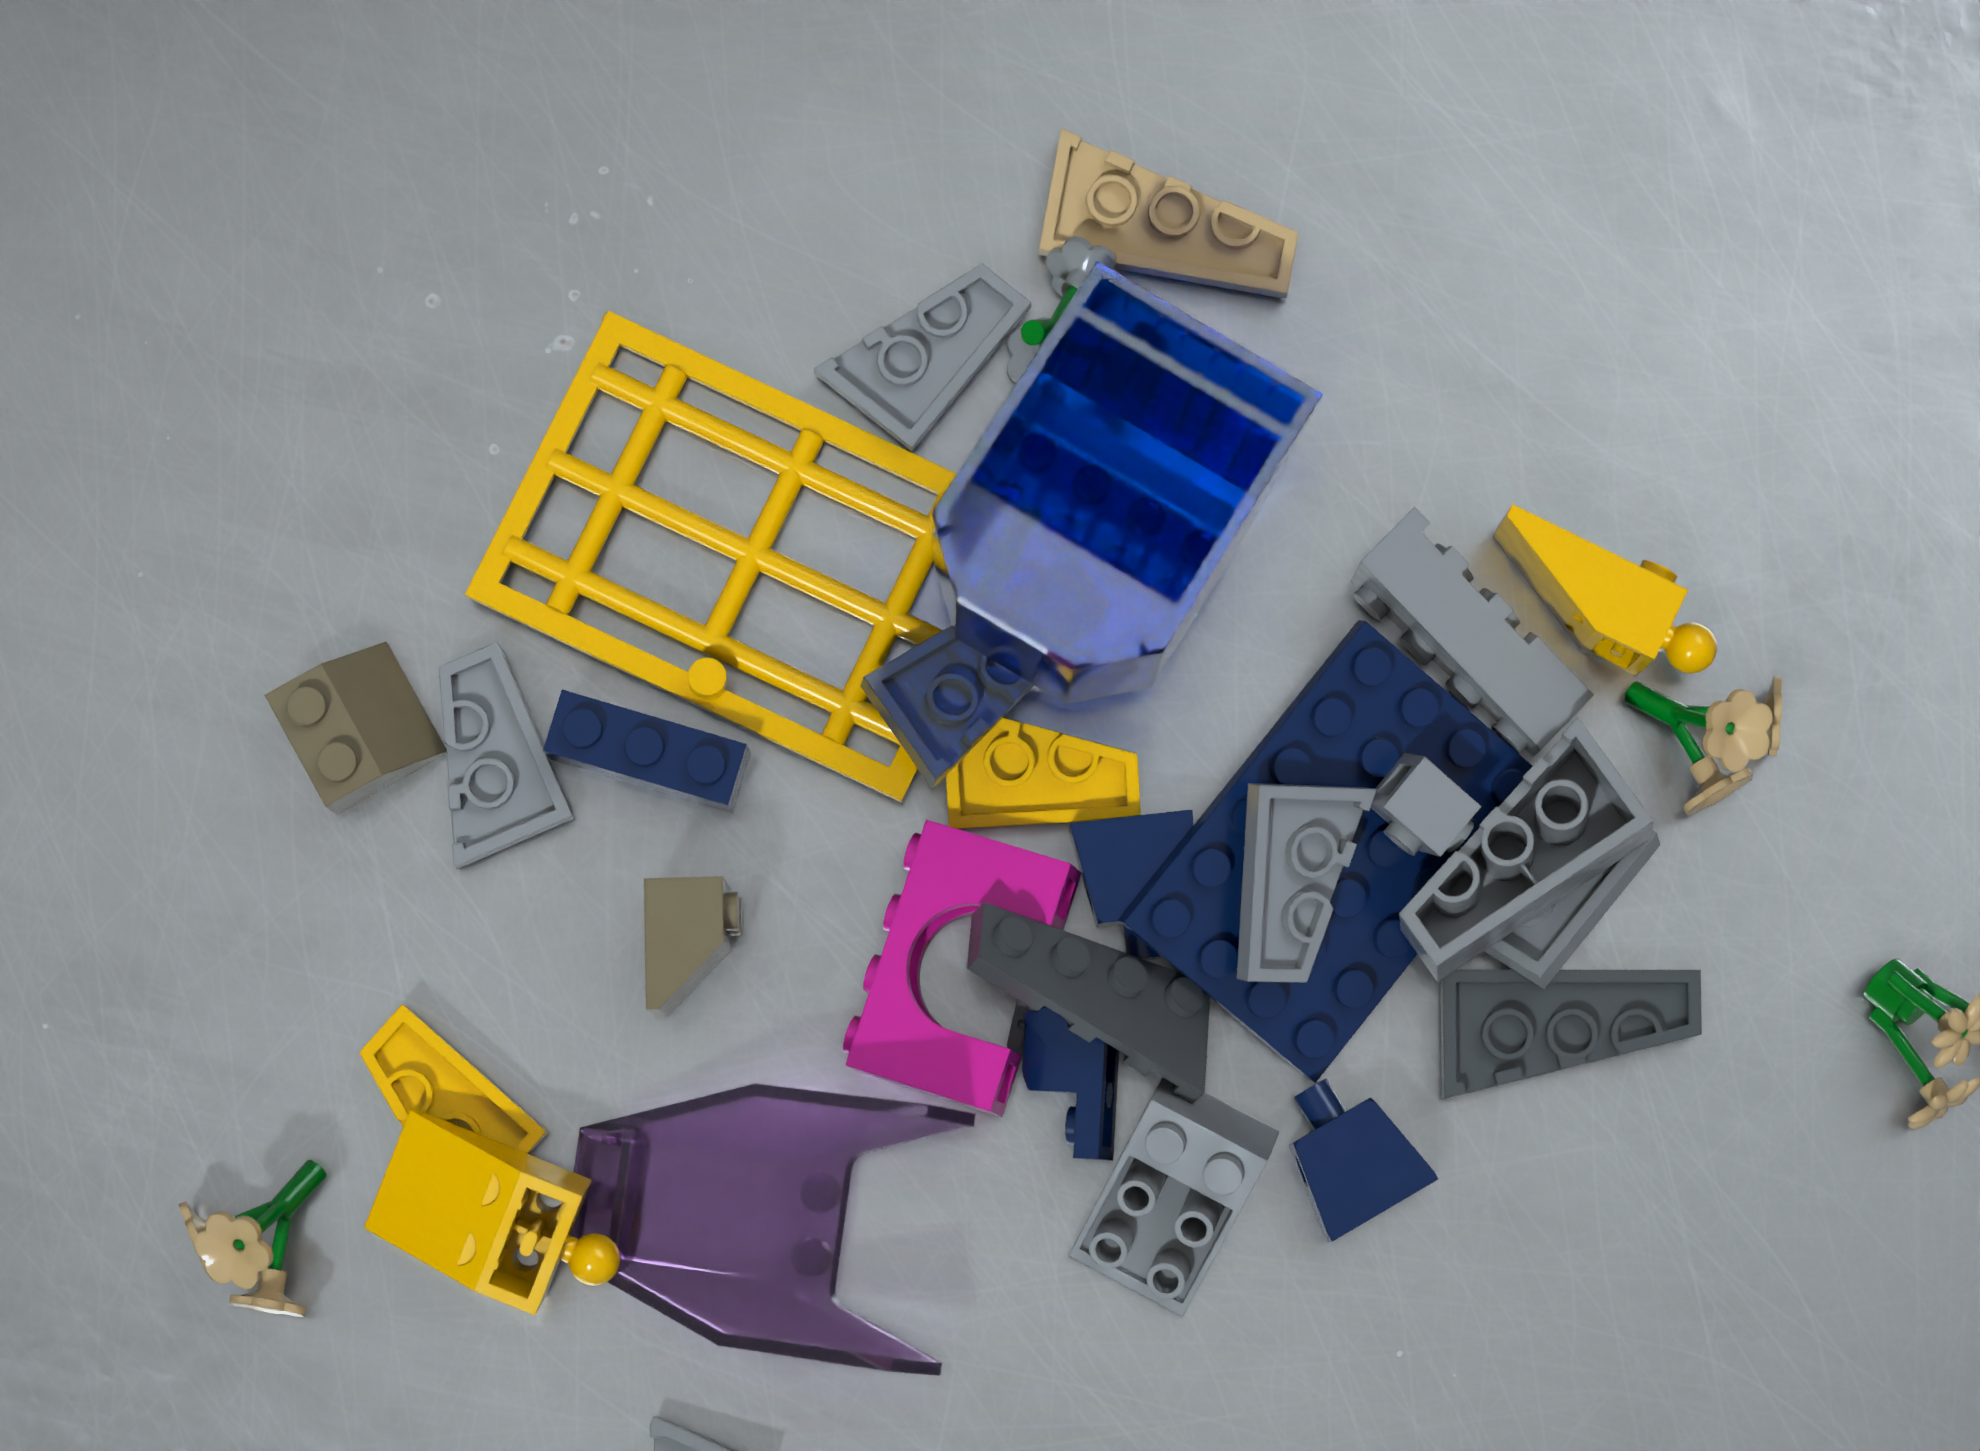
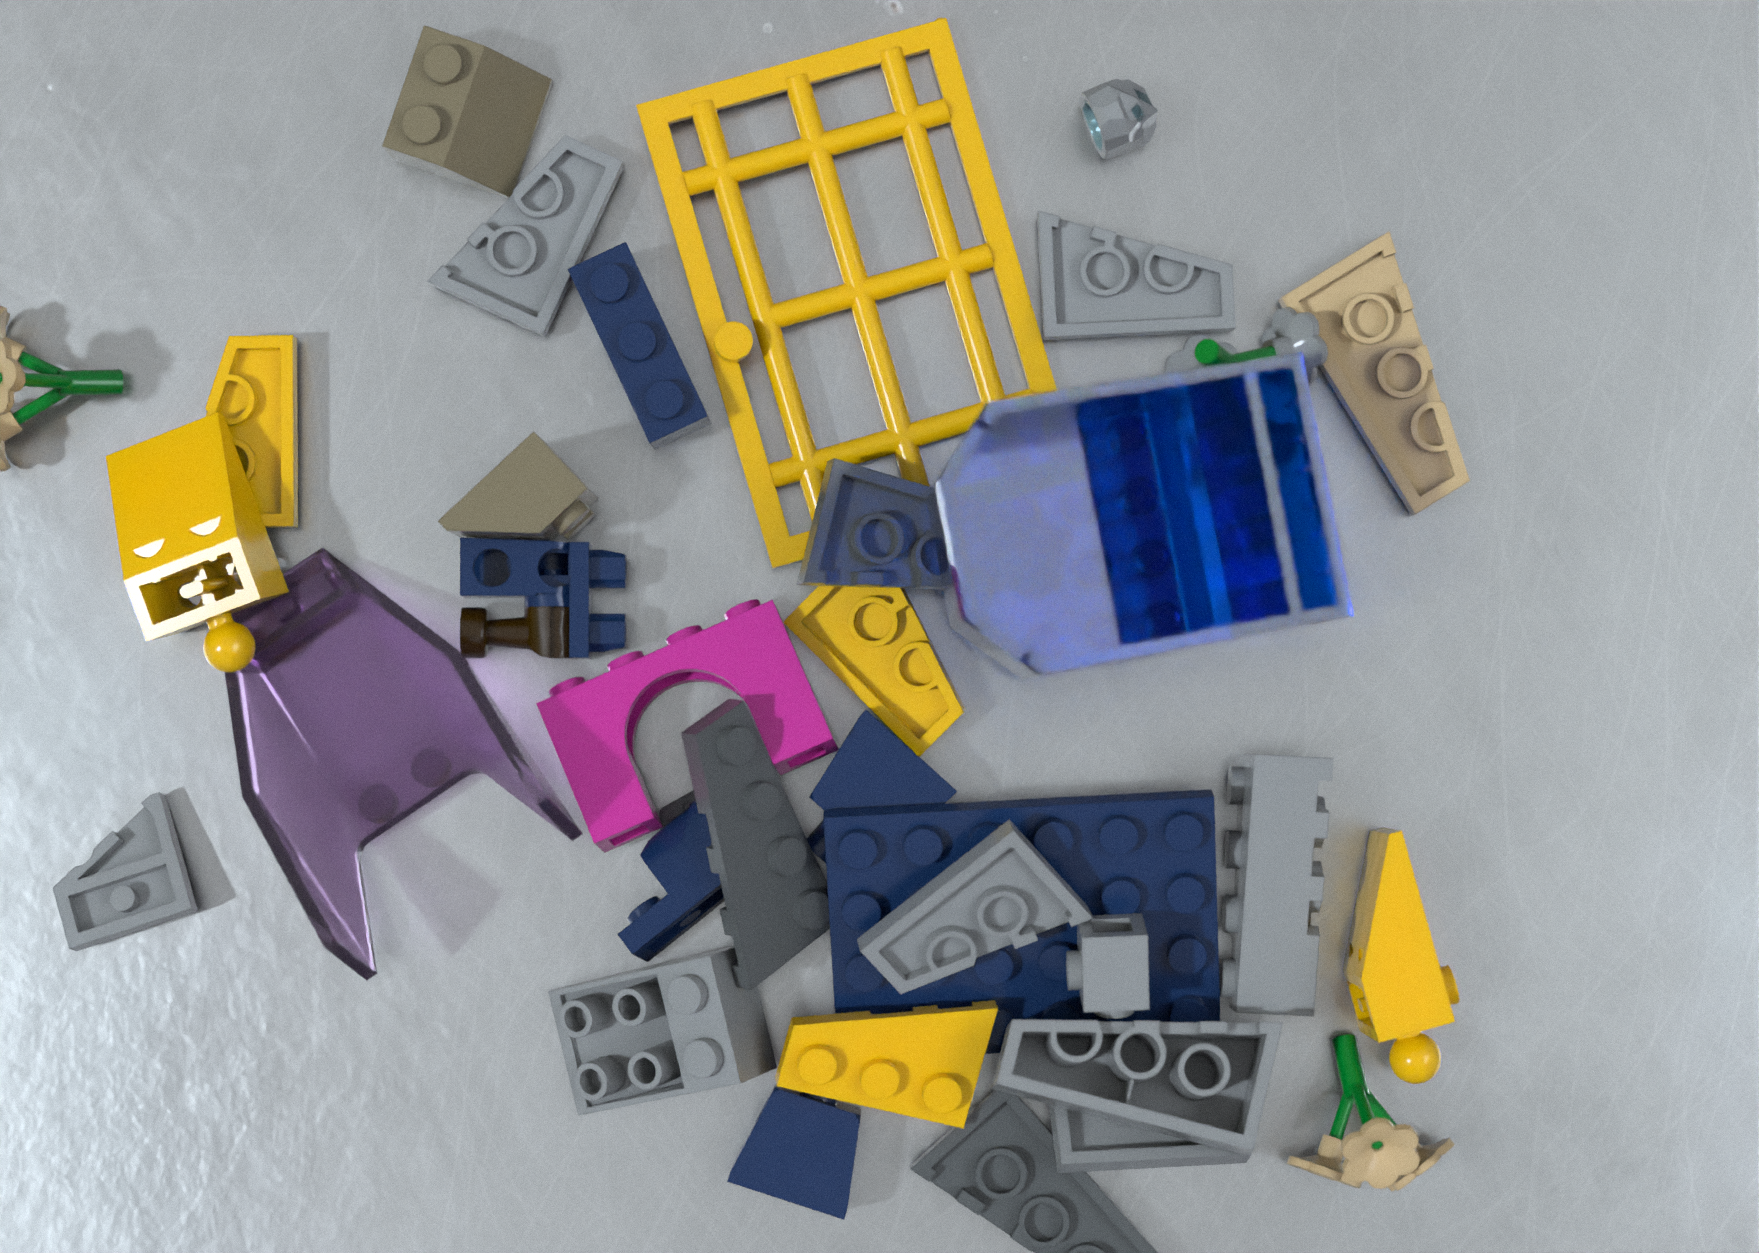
camera: 45 degrees right, 5 degrees up
none -> dark blue hips [460,538,627,659]
none -> yellow wing [775,1000,998,1129]
none -> light grey rock [1079,79,1158,159]

